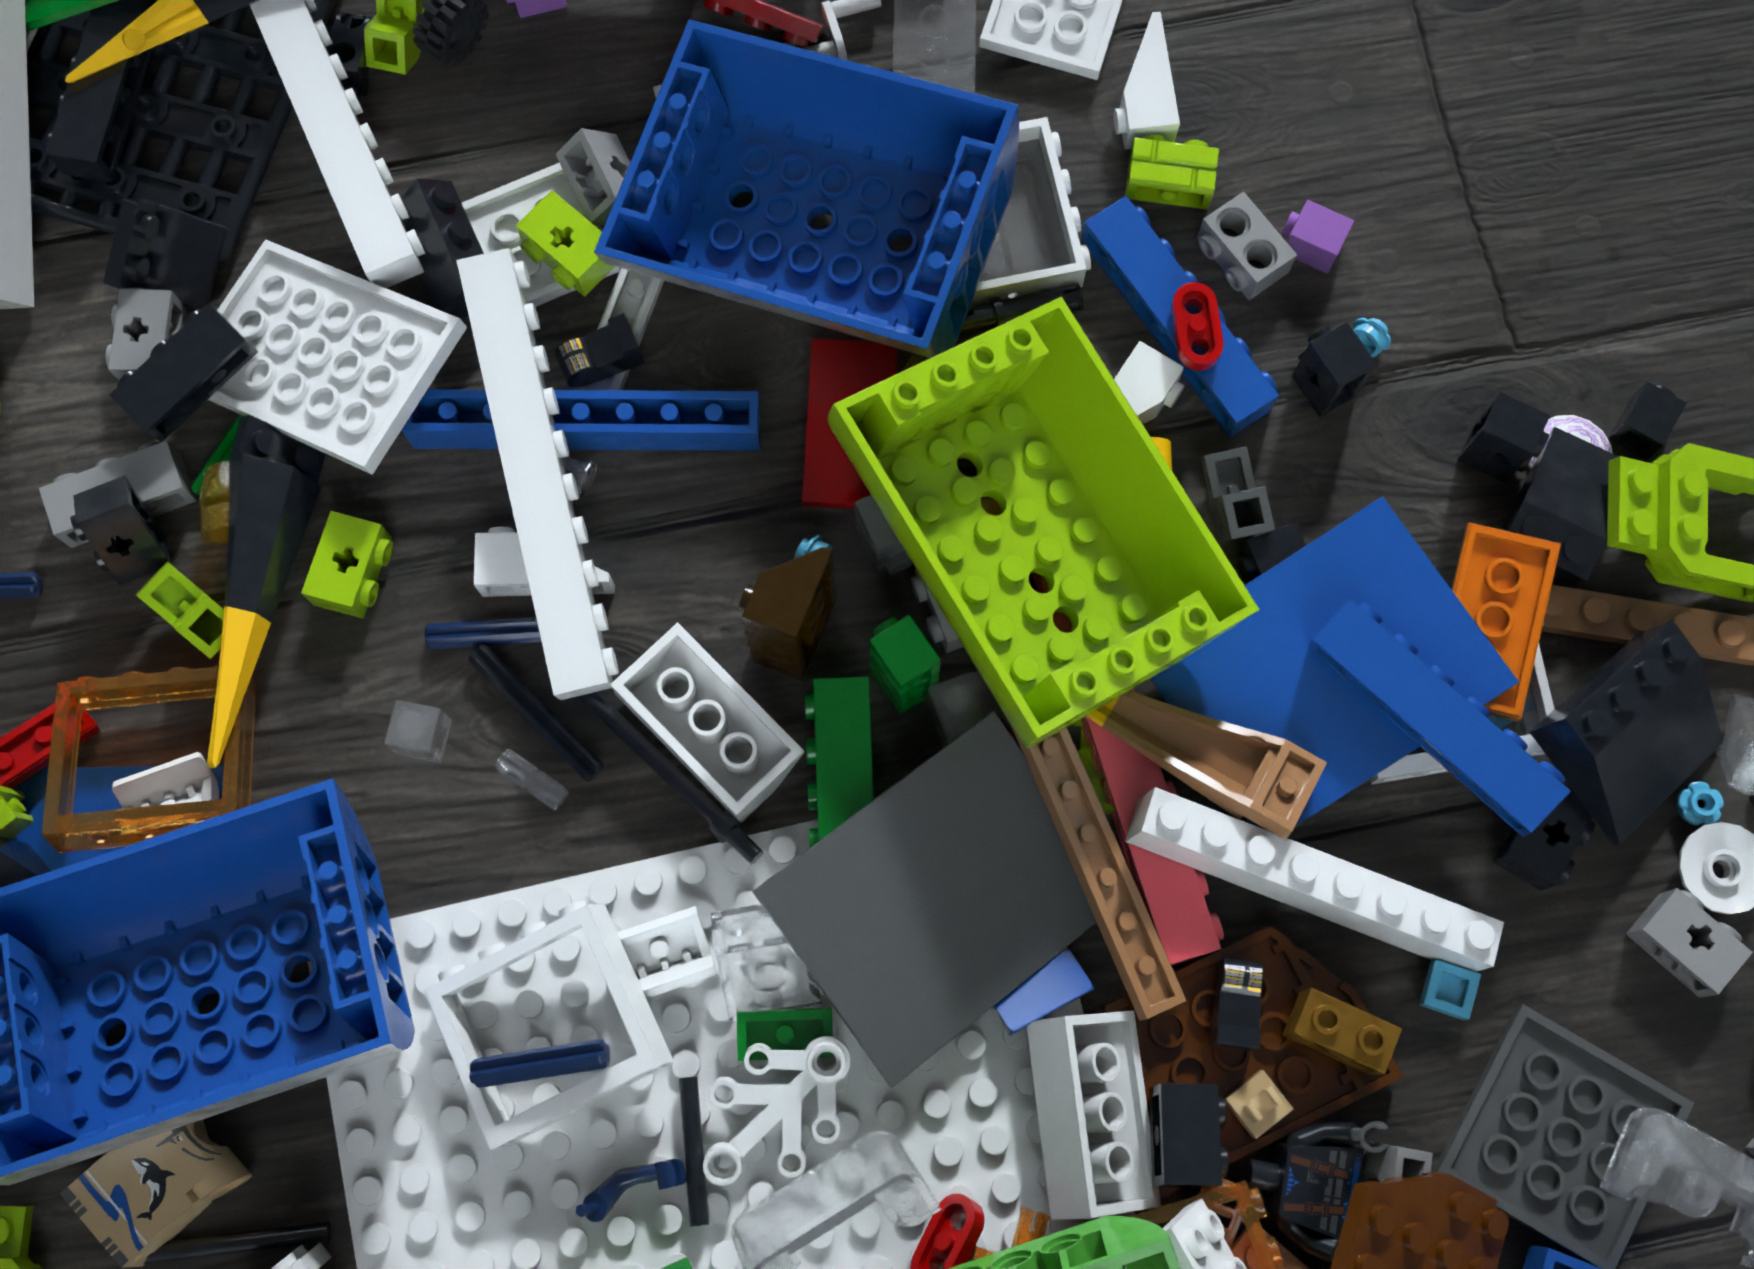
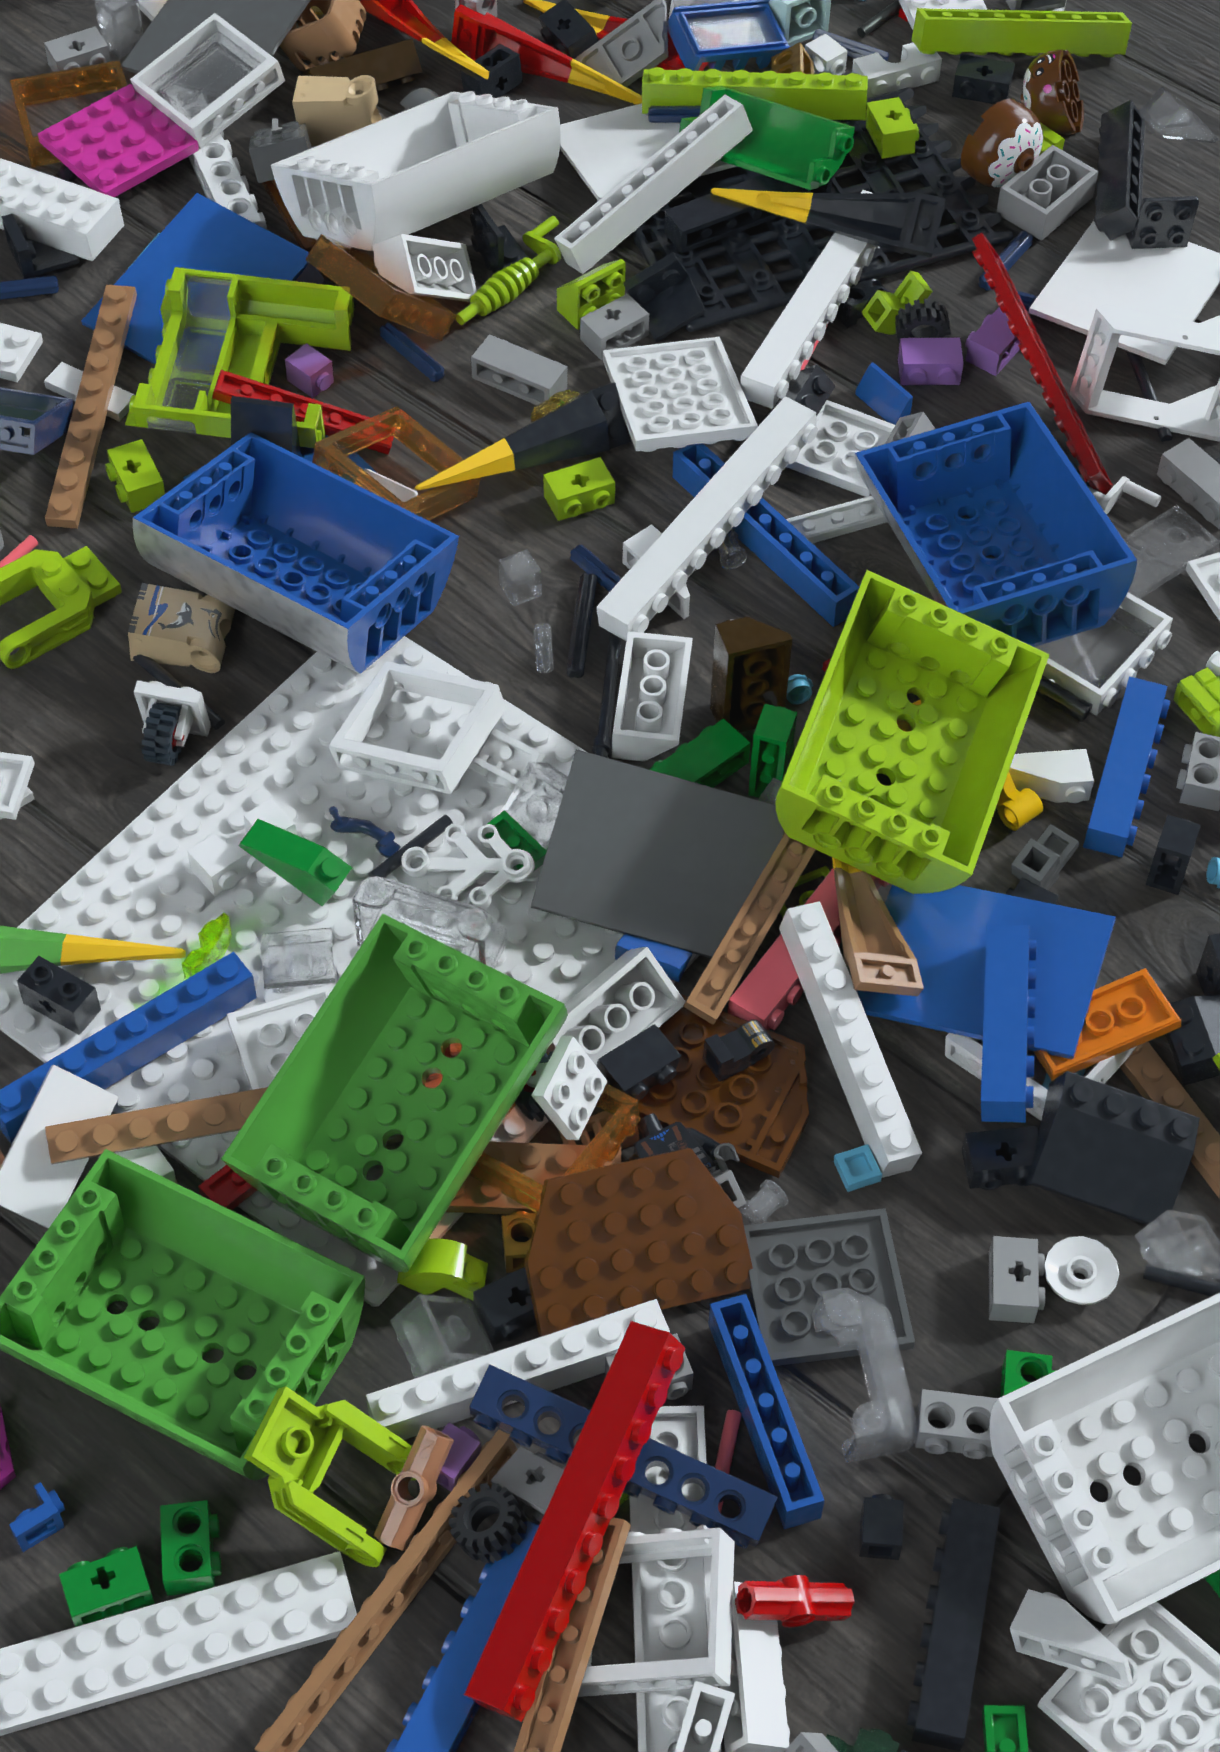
camera: 50 degrees right, 20 degrees down
black brick [70,475,171,585] -> none
black brick [110,303,258,442] -> none
lime brick [136,561,224,659] -> none
dark blue axle [469,1039,610,1088] -> none
lime brick [516,190,615,297] -> none
black leg [555,313,645,388] -> none
red plate [1171,282,1224,371] -> none
tan tile [1224,1070,1293,1139] -> none
pearl gold brick [1283,988,1402,1076] -> none
medium azure plate [1676,781,1724,826] -> none
none -> lime slope [557,259,626,330]
none -> clear bush [740,1179,789,1224]
none -> blue slope [855,362,913,425]
none -> medium lavender brick [898,338,963,385]

